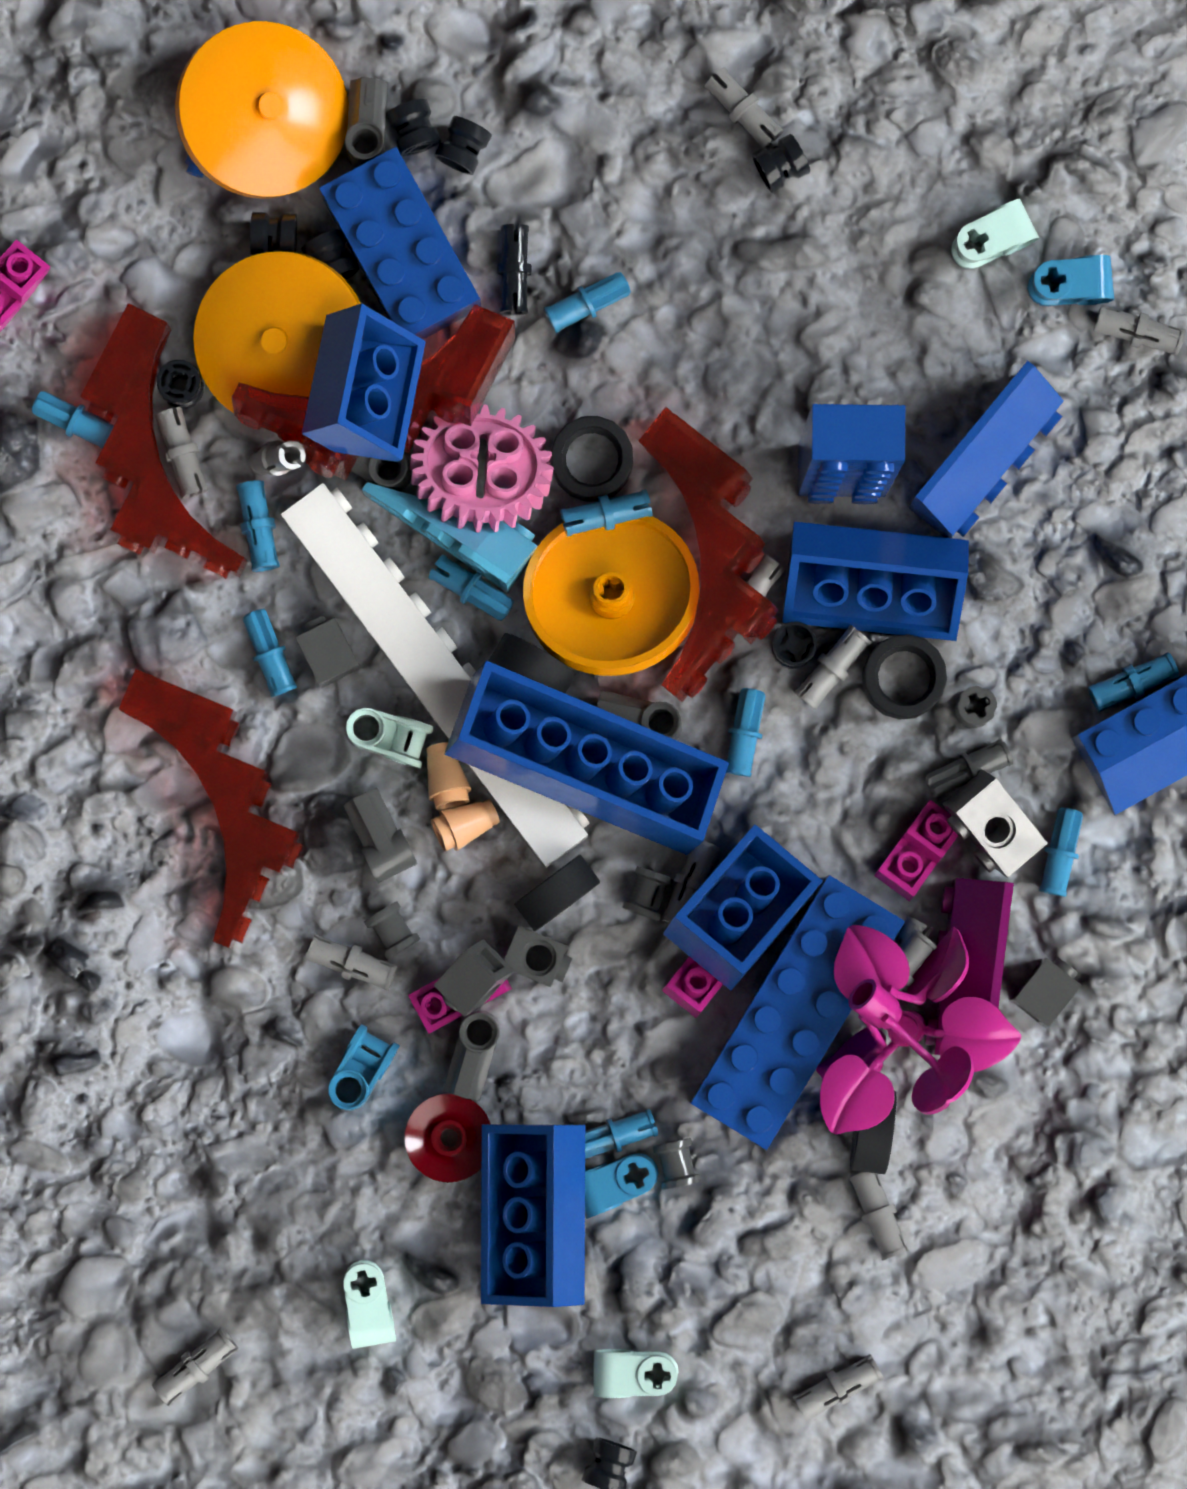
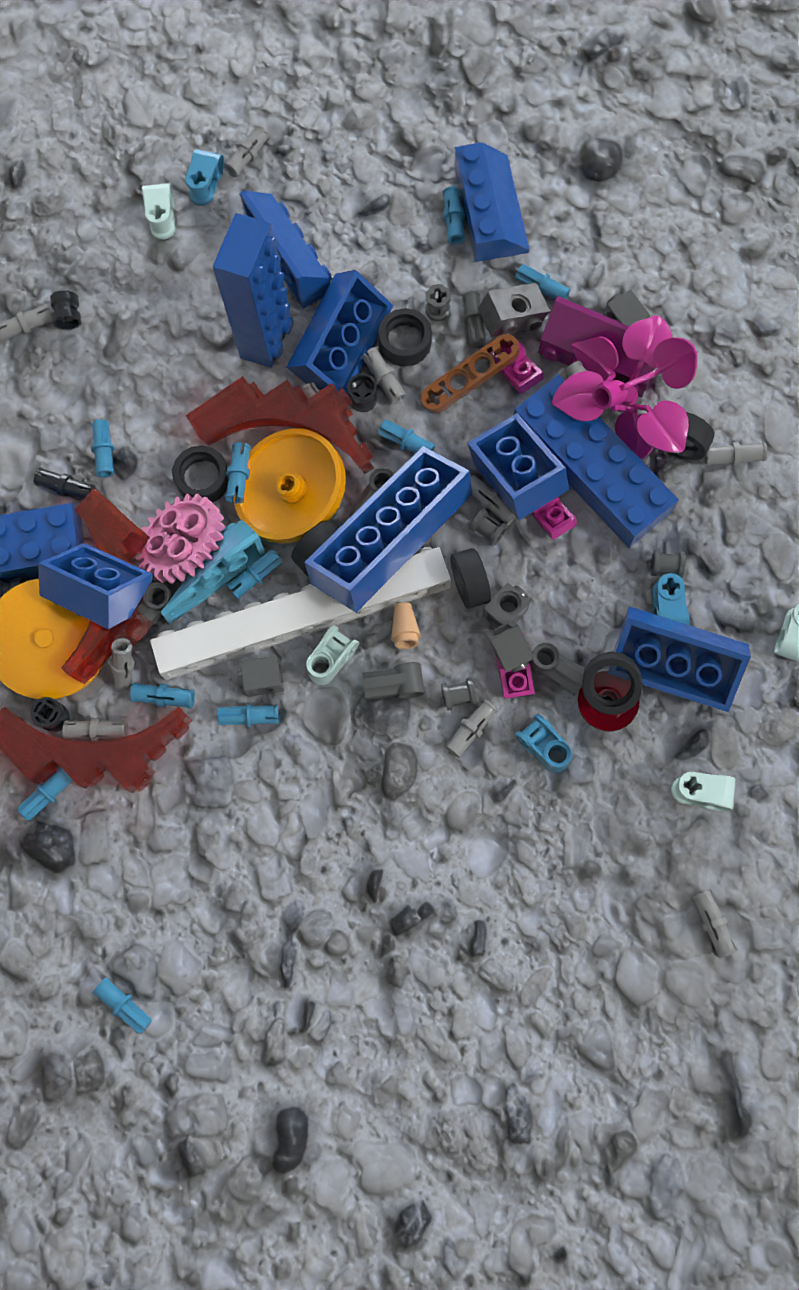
camera: 65 degrees left, 10 degrees down
clear red arch [118,669,303,949] -> none
light nougat cone [426,742,472,810] -> none
dark azure axle [585,1109,658,1159] -> none
none -> dark orange beam [421,334,520,414]
none -> black tyre [582,651,643,715]

